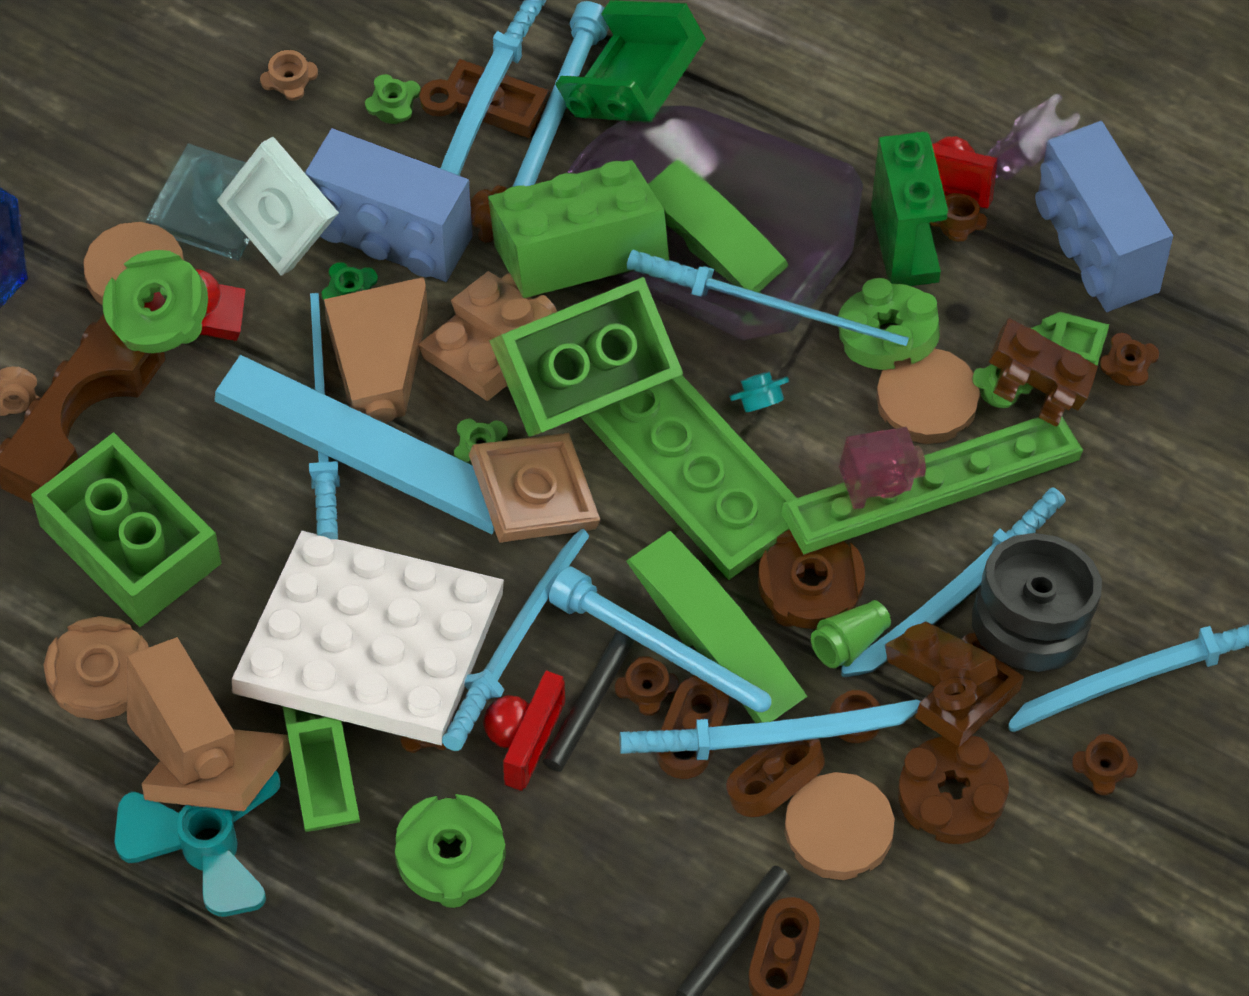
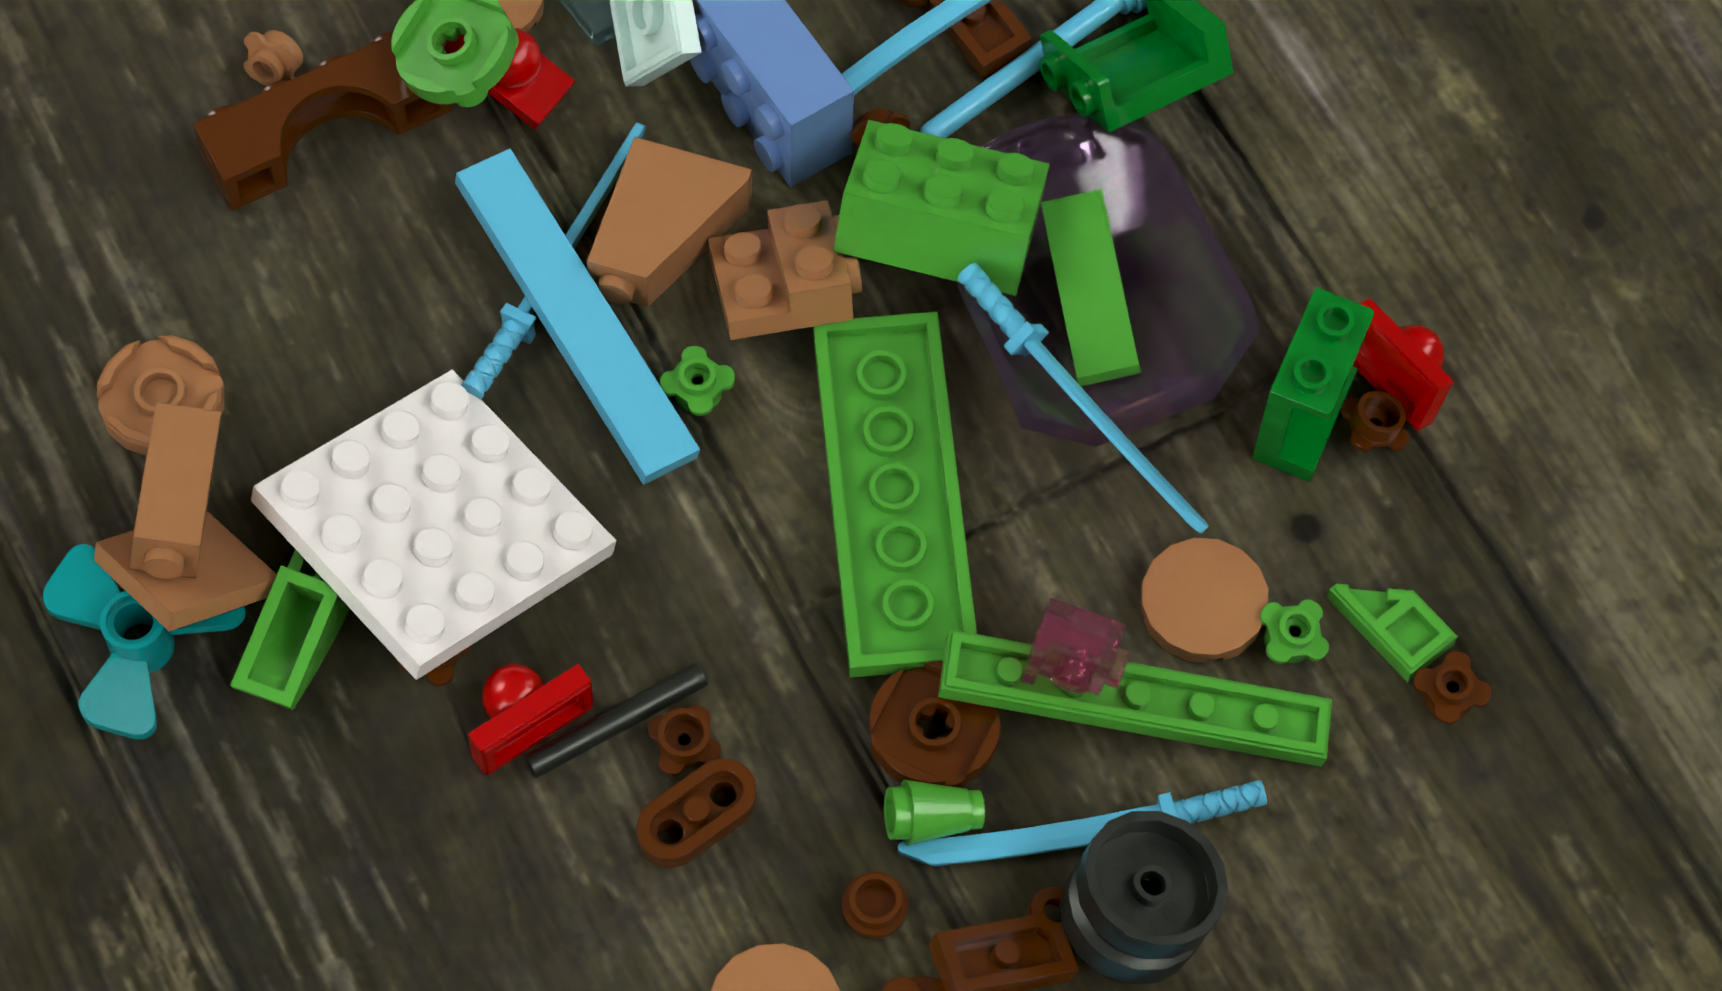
camera: 30 degrees right, 5 degrees up
bright green brick [31,432,222,627] -> none
green plate [322,262,378,301] -> none
bright green plate [395,794,506,908] -> none
medium azure sword [442,529,589,751] -> none
medium nougat tile [469,433,600,543] -> none
bright green brick [489,277,683,437] -> none
medium azure piece [549,566,771,712] -> none
medium azure sword [619,699,921,760] -> none
bright green slope [626,531,807,723] -> none
reddish brown plate [726,738,825,817] -> none
teal plate [729,371,789,412] -> none
bright green plate [838,278,940,370] -> none
reddish brown hinge [885,621,998,710] -> none
plate [986,93,1080,181] -> none
reddish brown plate [989,318,1098,427] -> none
medium blue brick [1035,120,1173,312] -> none

